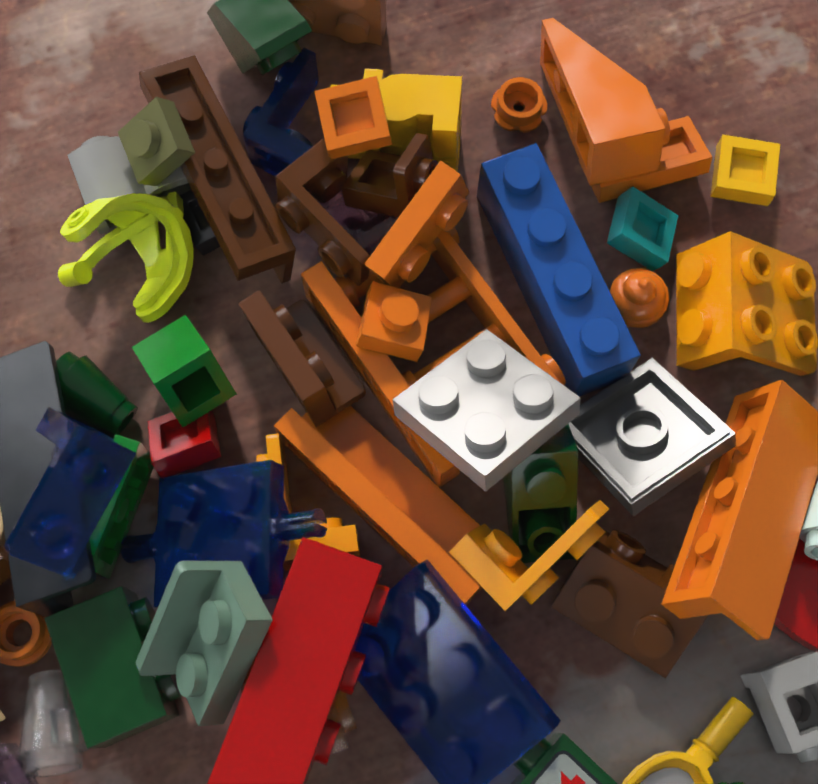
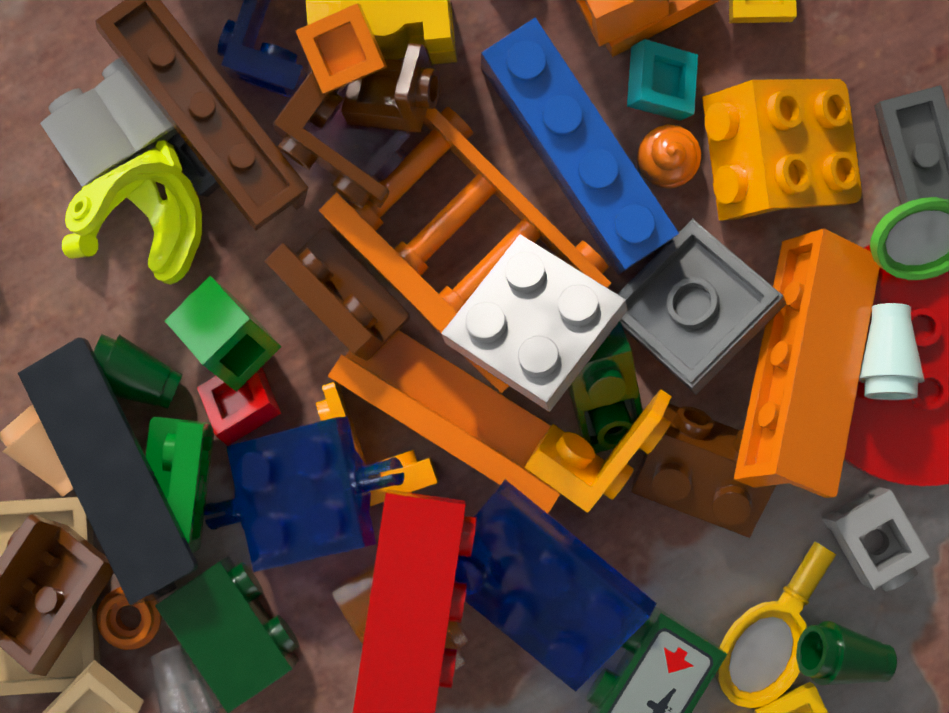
camera: 15 degrees left, 15 degrees up
clear blue bracket [4,407,136,576] -> none
olive plate [117,97,195,187] -> none
sand green bracket [136,561,273,726] -> none
orange plate [356,281,432,362] -> none
orange plate [364,160,470,288] -> none

